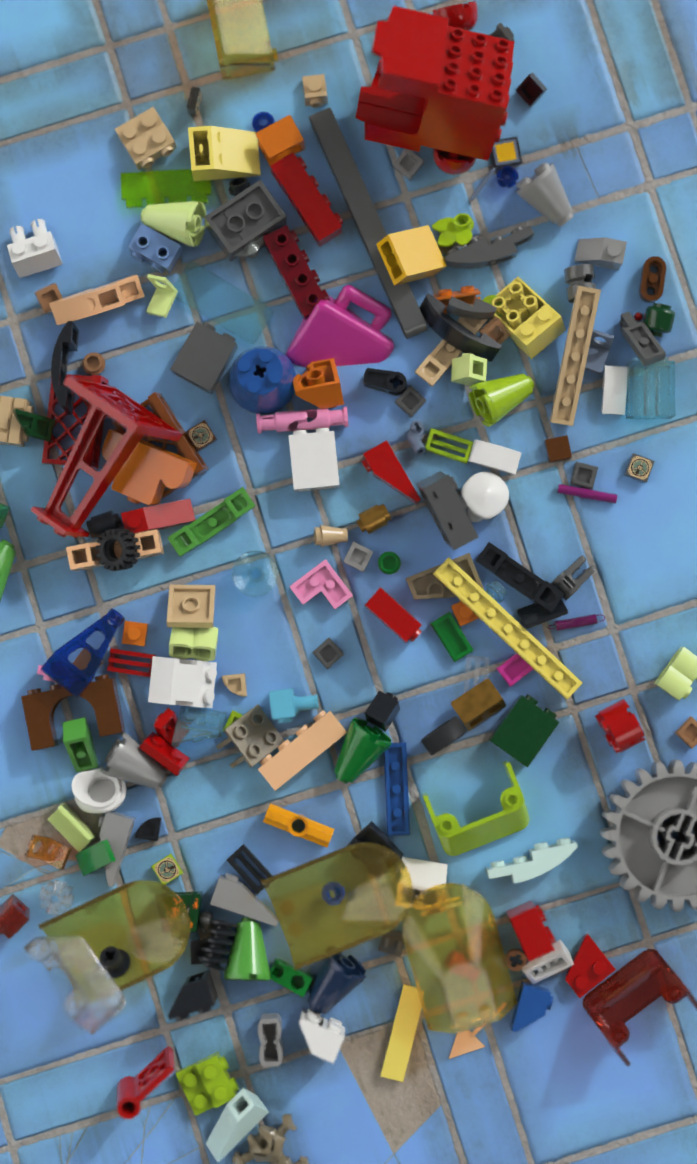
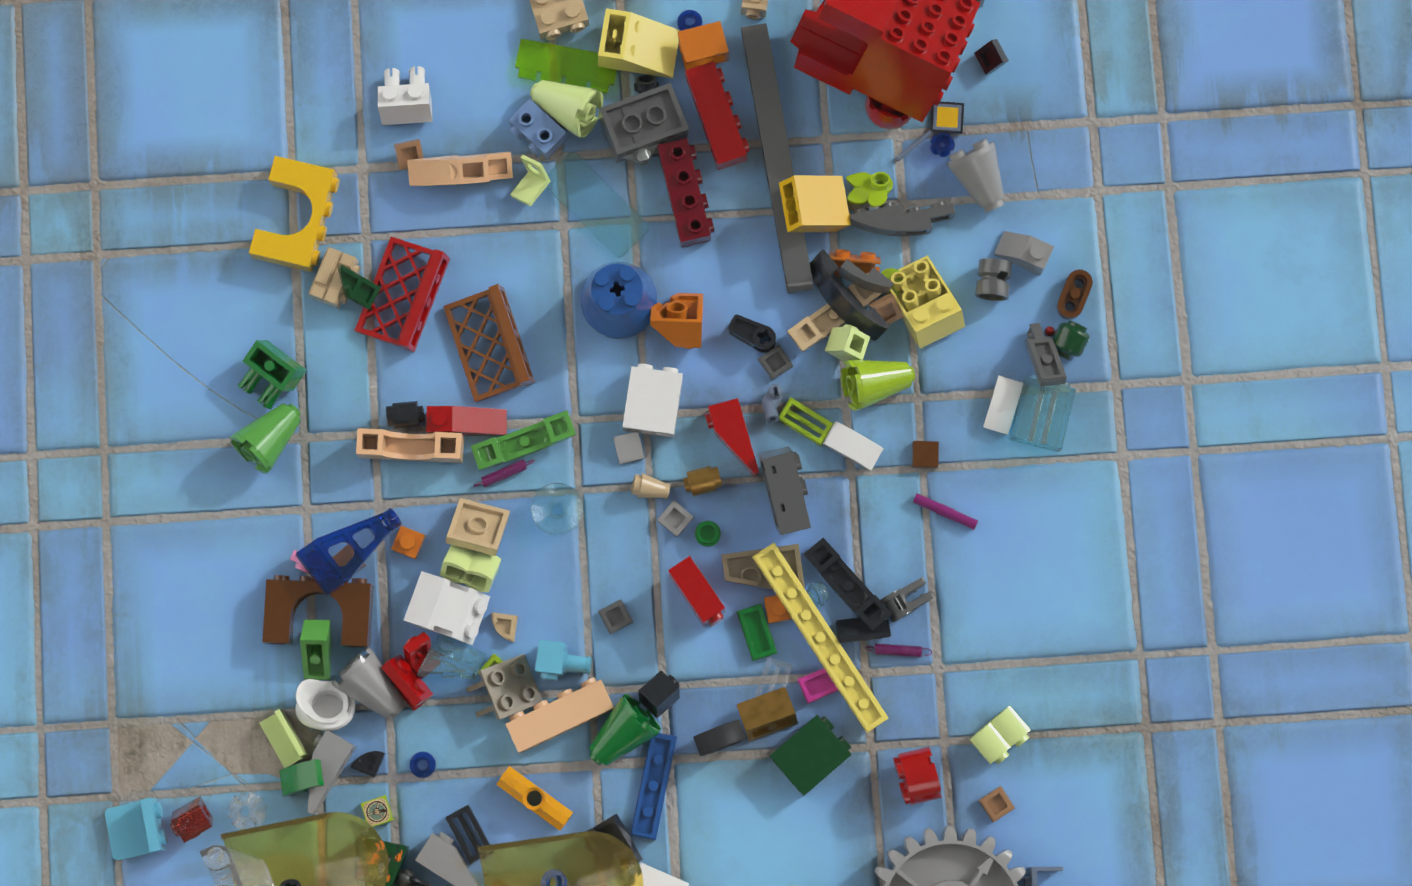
camera: 10 degrees right, 5 degrees down
clear orange bracket [24,834,72,870] -> none
red piece [30,376,183,538] -> none
black slope [51,321,79,415] -> none
medium nougat plate [82,352,106,375] -> none
black tyre [95,528,140,571] -> none
orange brick [102,429,197,505] -> none
red tile [107,648,157,677] -> none
dark grey brick [170,322,238,394] -> none
tile [186,420,217,452] -> none
bright pink piece [256,407,348,434] -> none
dark pink piece [286,285,394,368] -> none
bright pink plate [289,559,353,609] -> none
light grey tile [392,149,424,181] -> none
lime windscreen [422,761,530,856] -> none
white piece [460,472,509,522] -> none
tan plate [550,286,601,426] -> none
dark grey tile [570,462,598,490] -> none
sand blue bracket [585,329,614,375] -> none
tile [624,453,655,483] -> none
none -> clear blue plate [409,752,436,778]
none -> magenta piece [473,459,535,488]
none -> light grey slope [613,431,645,464]

